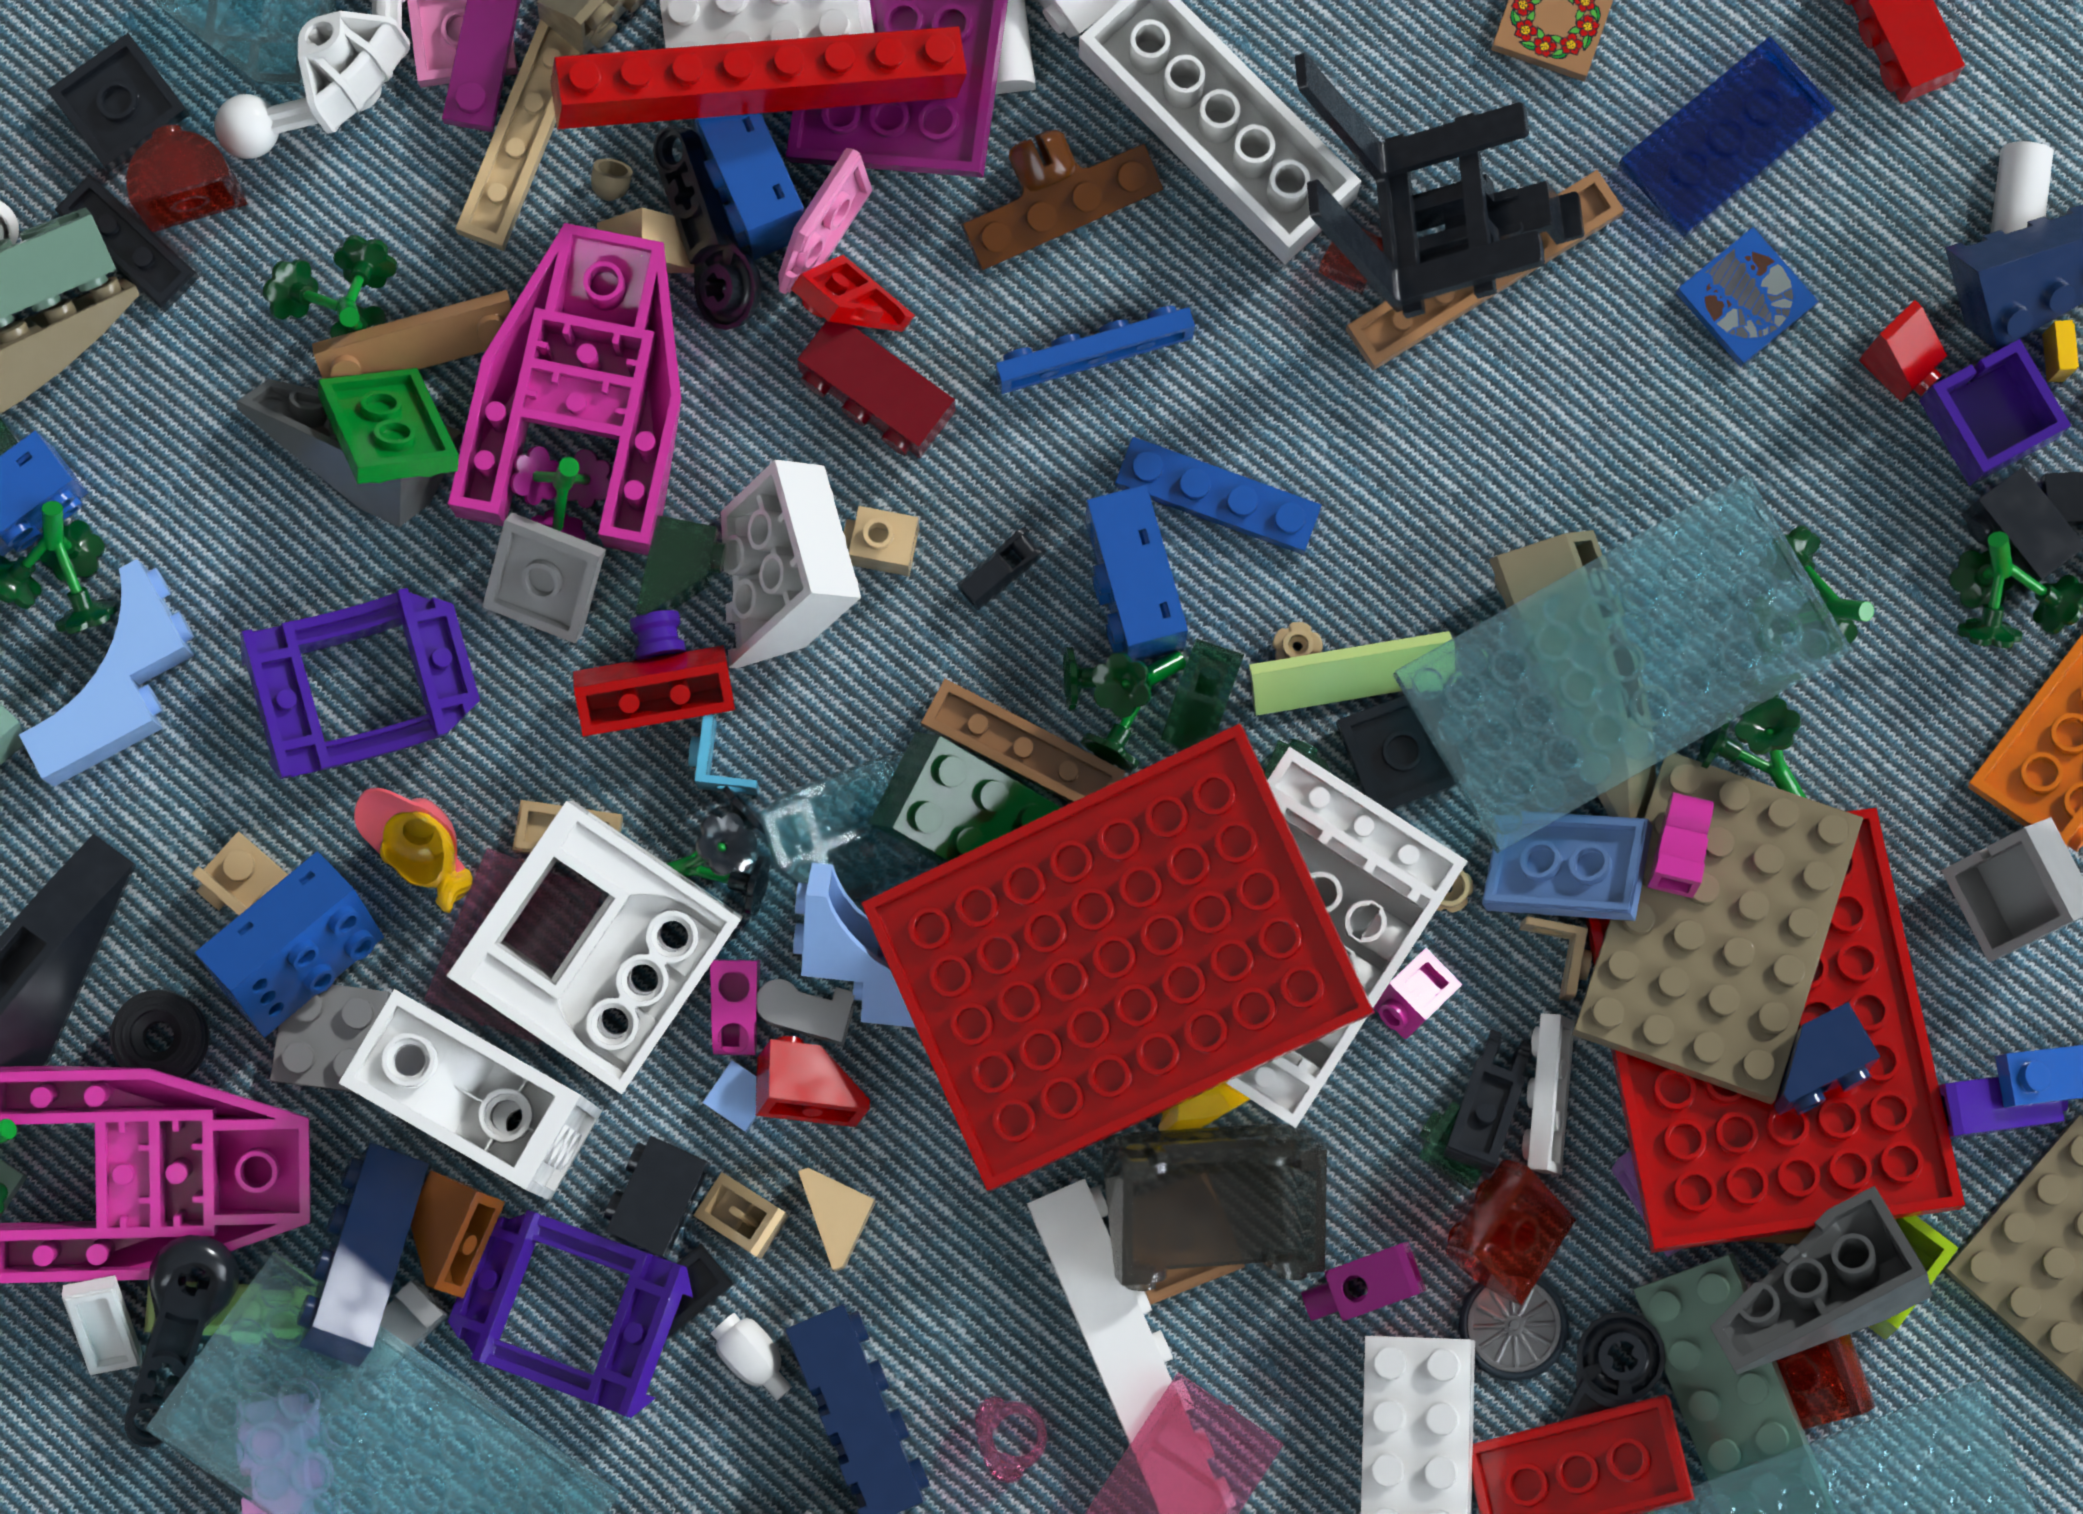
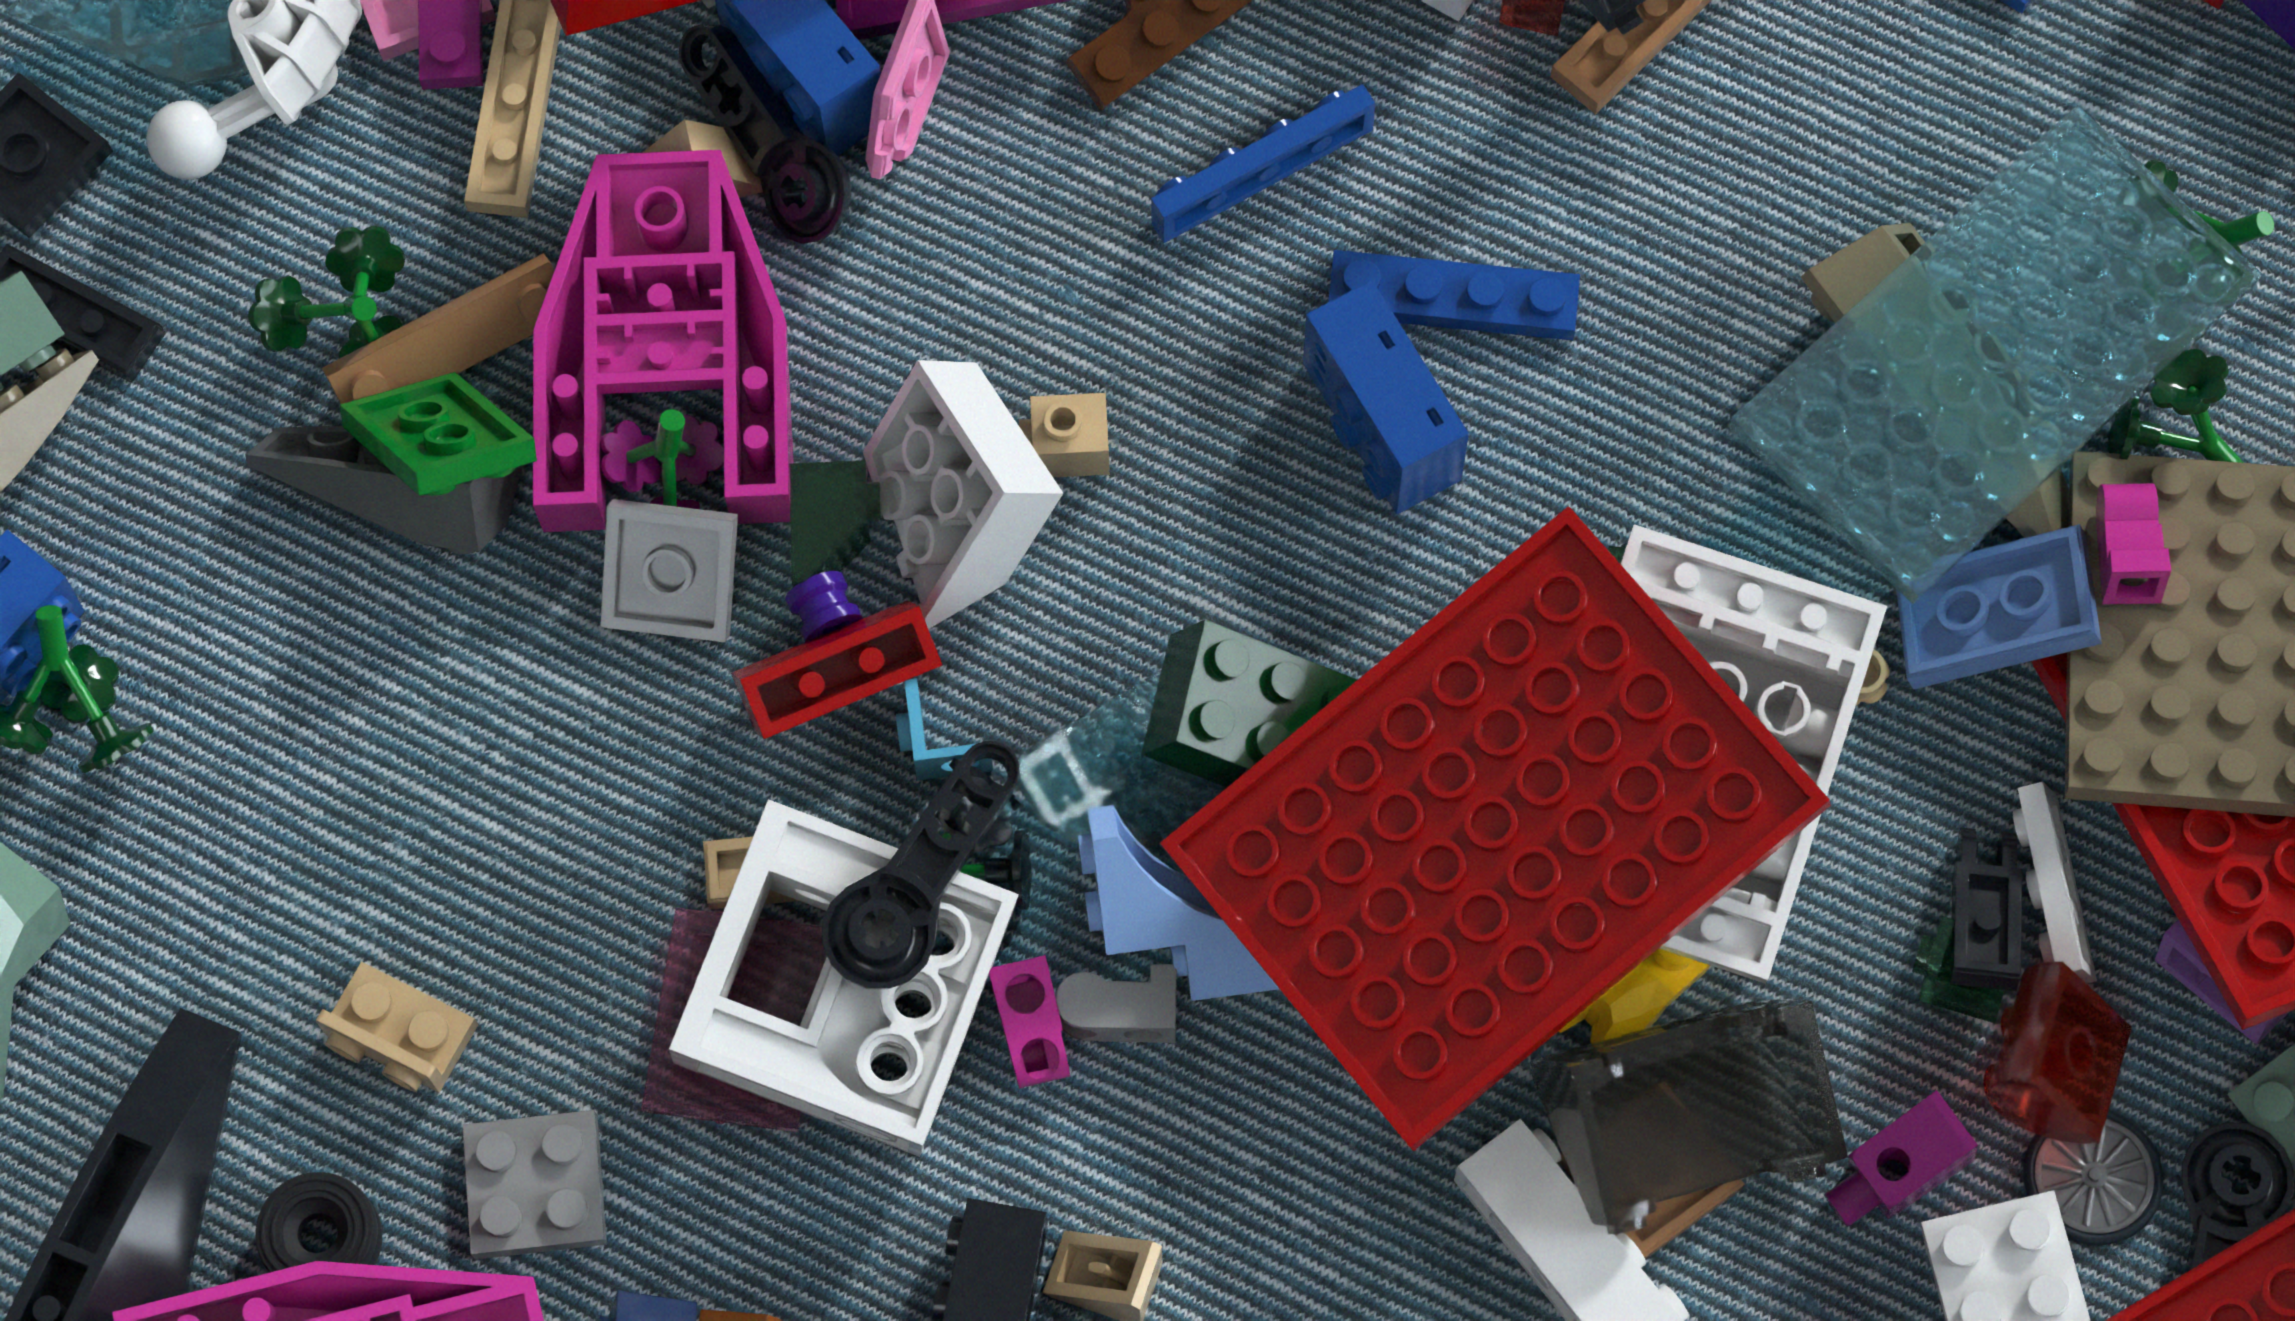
camera: 10 degrees left, 10 degrees down
light blue arch [19,559,194,787] -> none
clear red brick [126,125,248,232] -> none
blue piece [195,851,384,1038] -> none
dark purple wedge [240,588,480,779] -> none
white piece [339,989,602,1201] -> none
yellow hair [354,788,473,913] -> none
dark tan hinge [591,159,633,201] -> none
light blue tile [703,1060,757,1133] -> none
slope [755,1036,870,1127] -> none
red wing [791,255,915,332] -> none
dark red brick [797,320,956,459] -> none
tan slope [798,1168,876,1272] -> none
medium nougat plate [921,678,1126,803] -> none
black bar [956,527,1047,610] -> none
dark green plant [1063,647,1186,772] -> none
clear green slope [1160,638,1244,750] -> none
yellowish green tile [1249,631,1456,716] -> none
tan plate [1272,622,1323,660] -> none
black plate [1336,685,1469,811] -> none
bracket [1374,948,1462,1039] -> none
tan bracket [1519,916,1592,1001] -> none
none -> black beam [822,741,1020,989]

